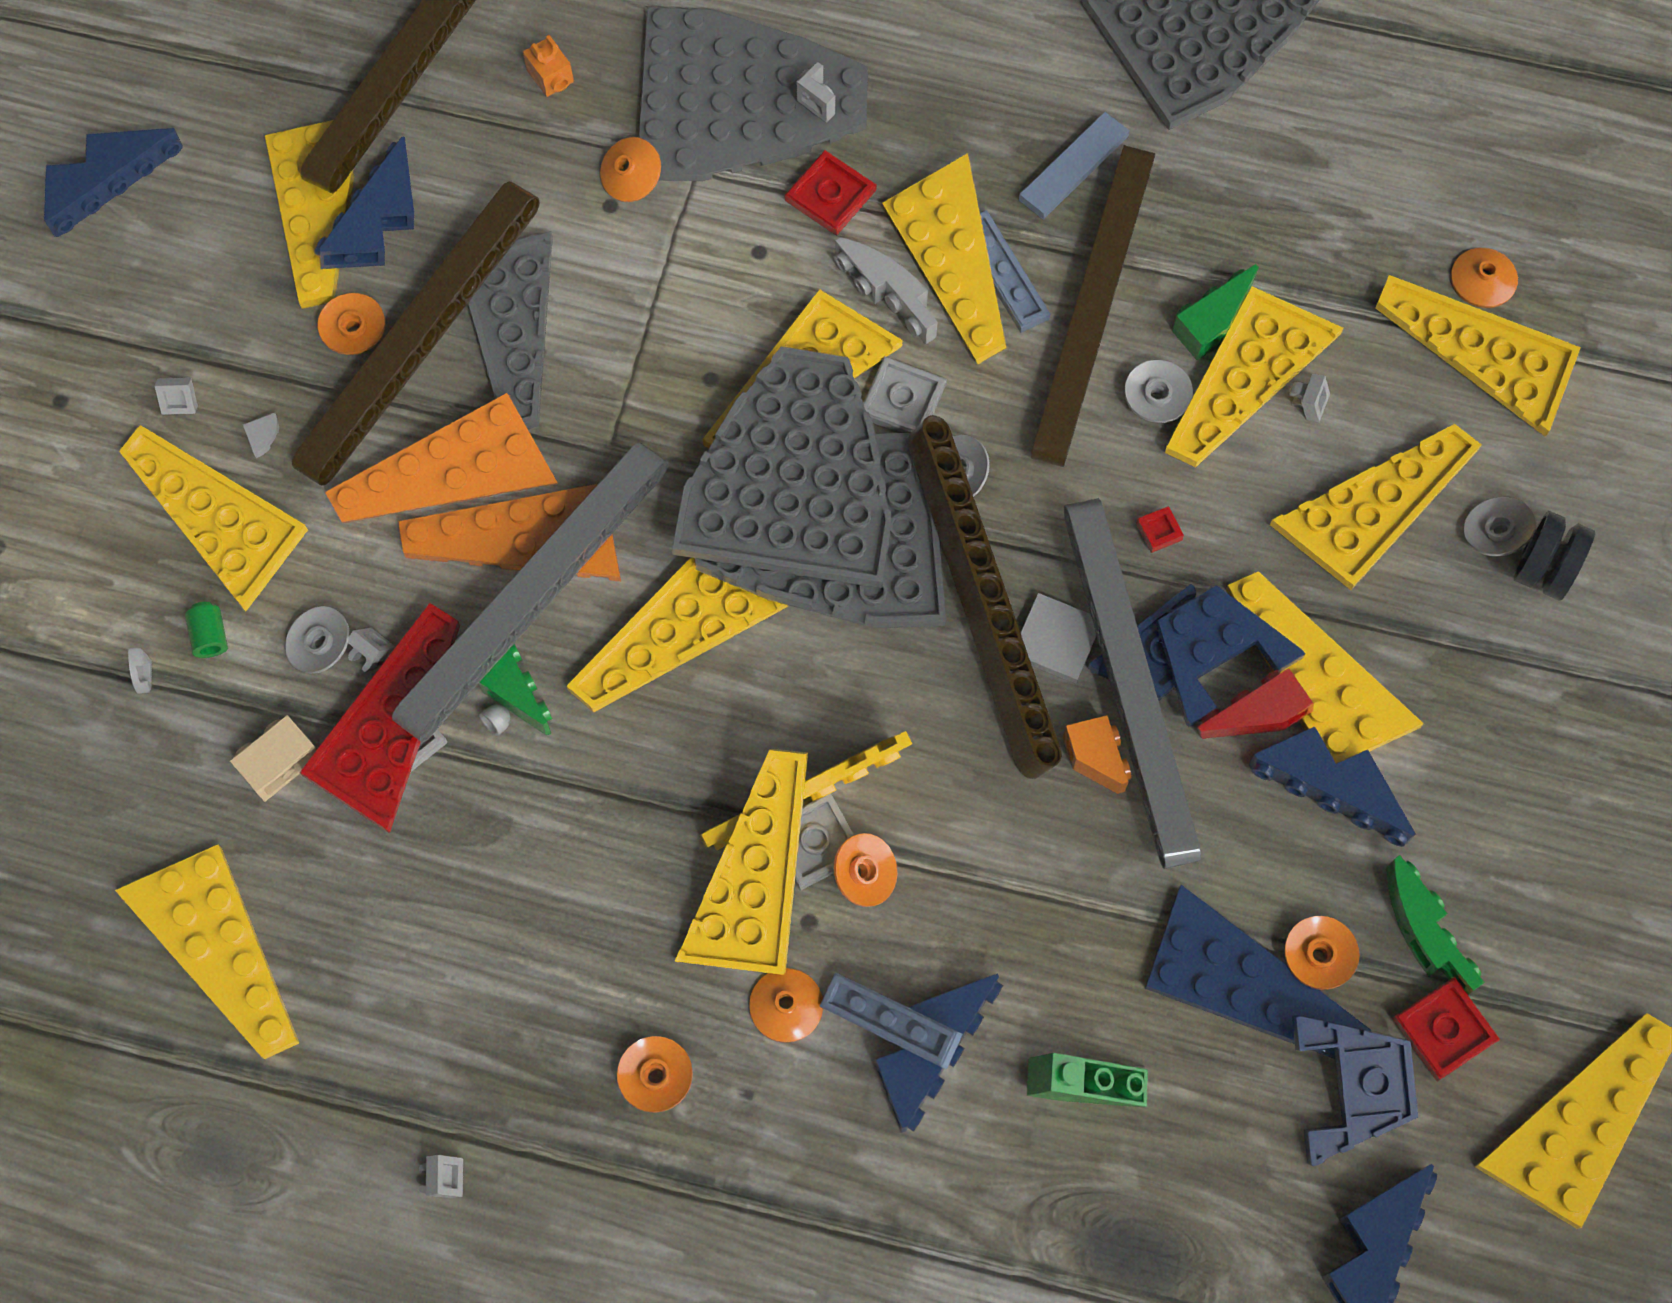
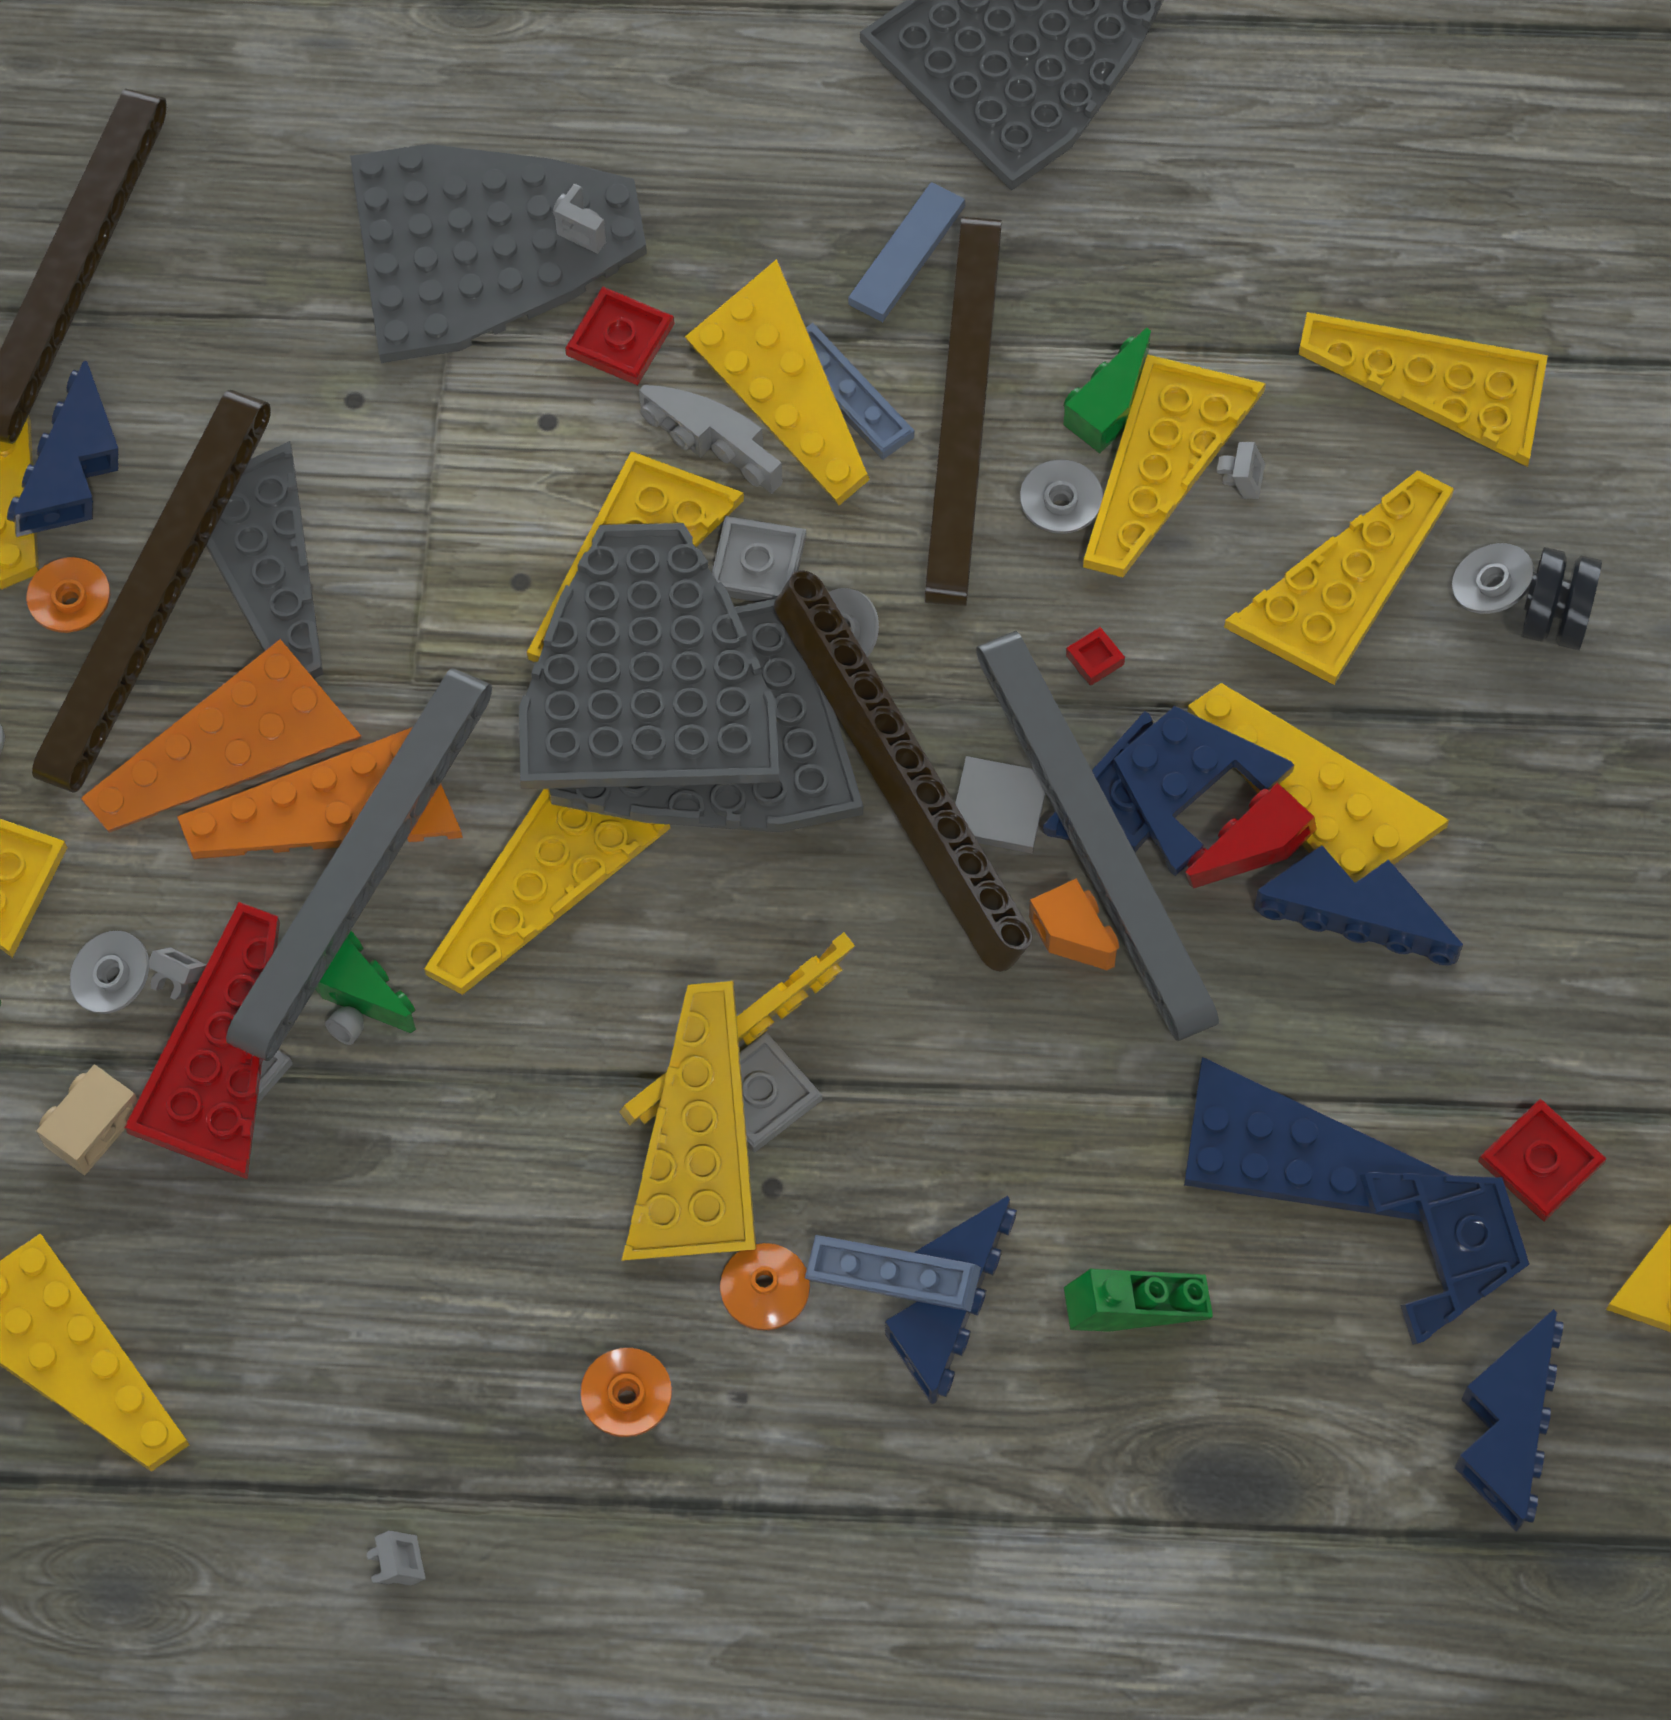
camera: 10 degrees left, 5 degrees down
orange brick [523,35,574,97] -> none
orange dish [600,137,661,202] -> none
orange dish [834,833,897,907] -> none
orange dish [1284,916,1360,990] -> none
green slope [1386,855,1485,995] -> none
orange dish [1451,248,1518,308] -> none

